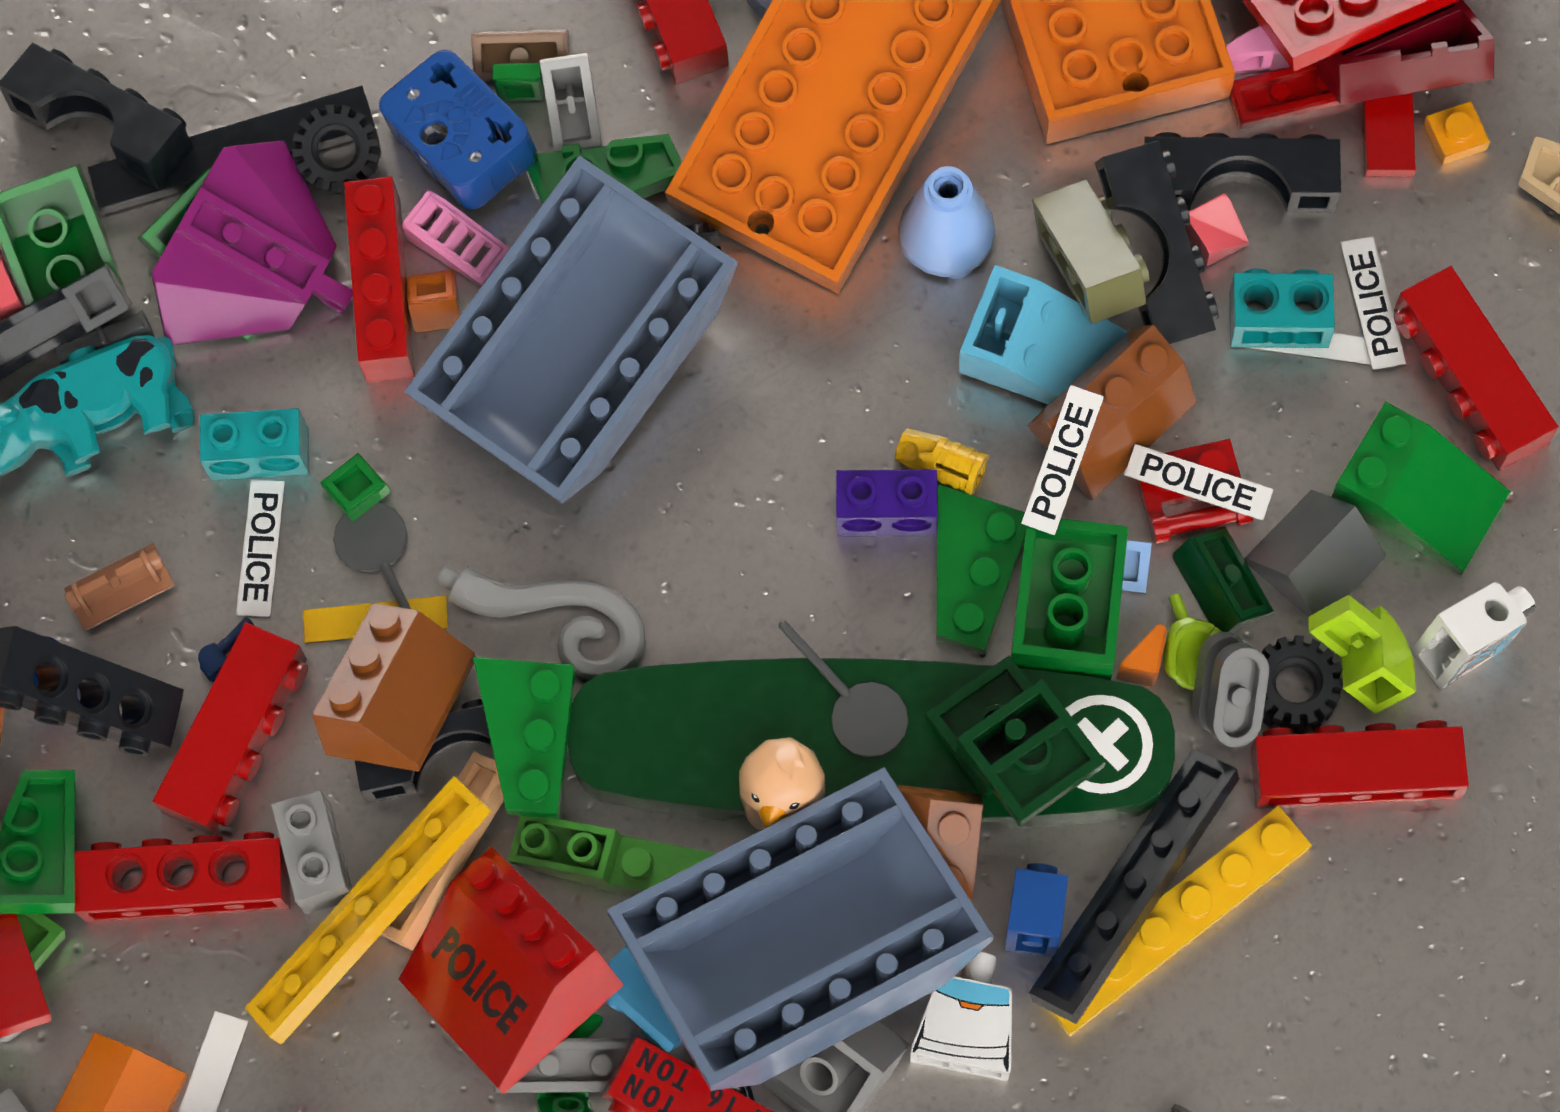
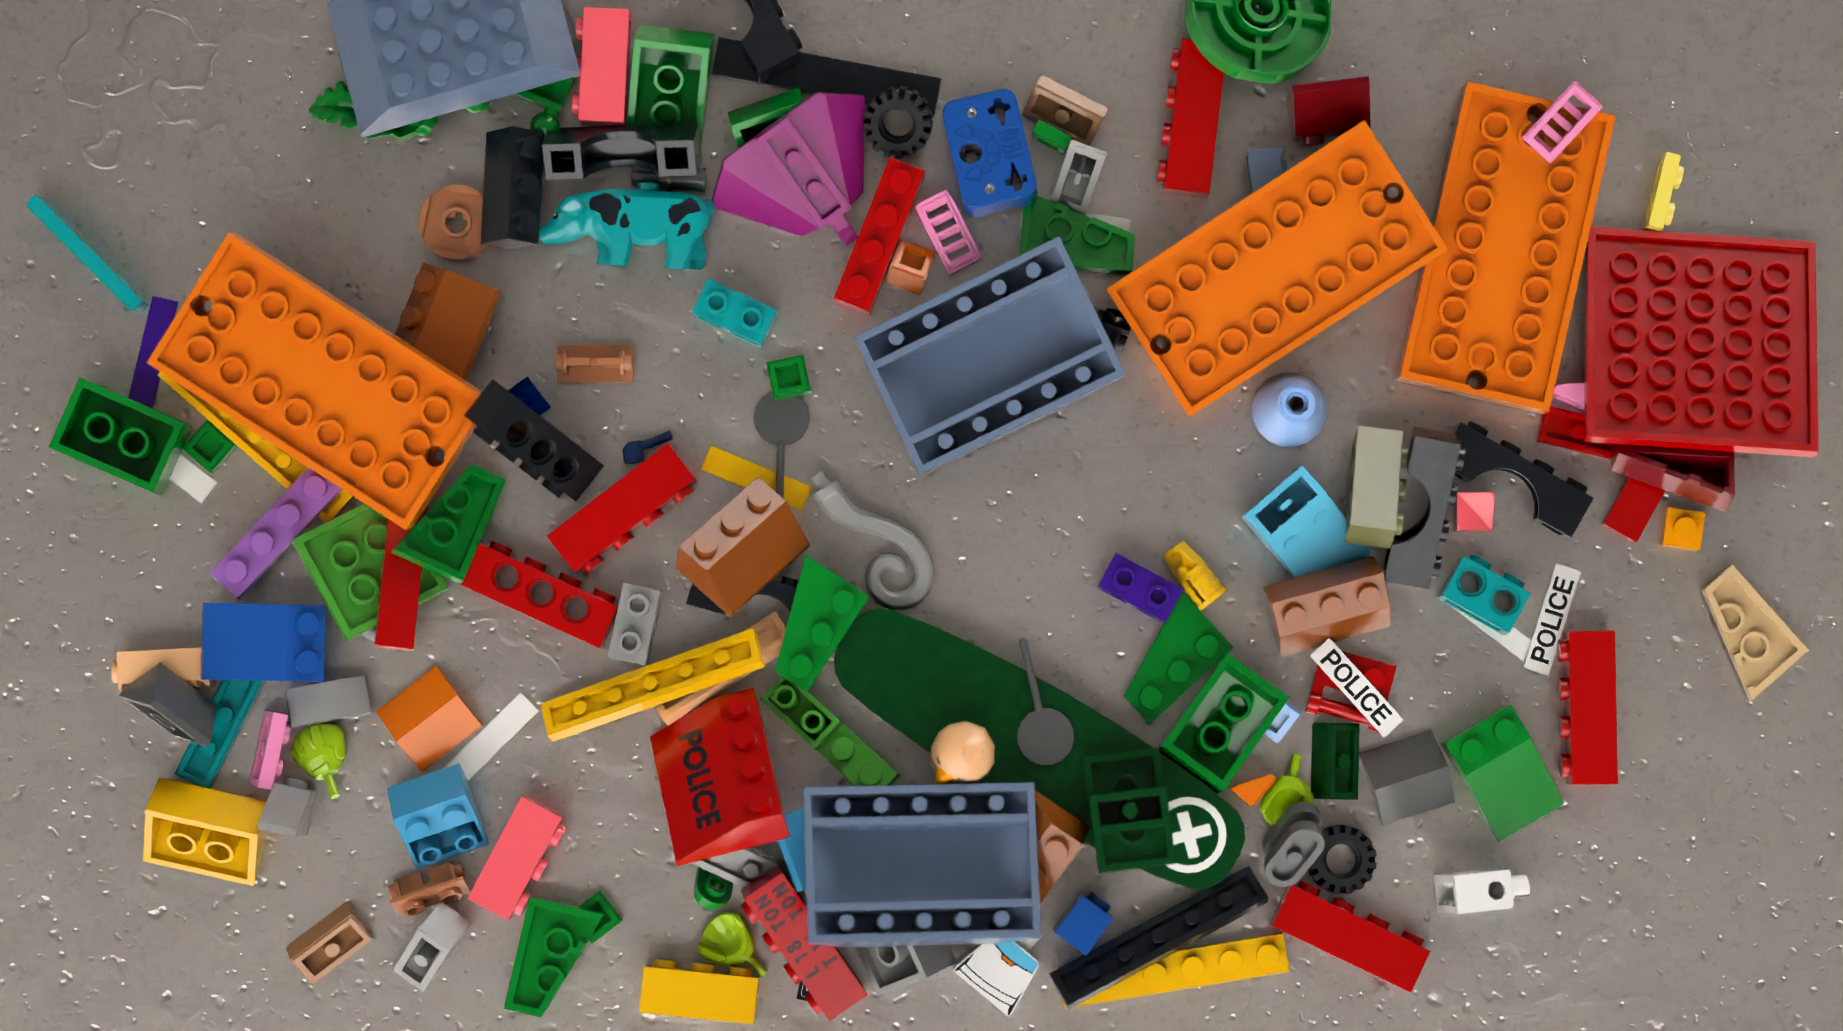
camera: 25 degrees right, 15 degrees up
white sticker [236,480,285,617] -> none
white sticker [1021,385,1104,535] -> none
lime brick [1308,594,1416,714] -> none

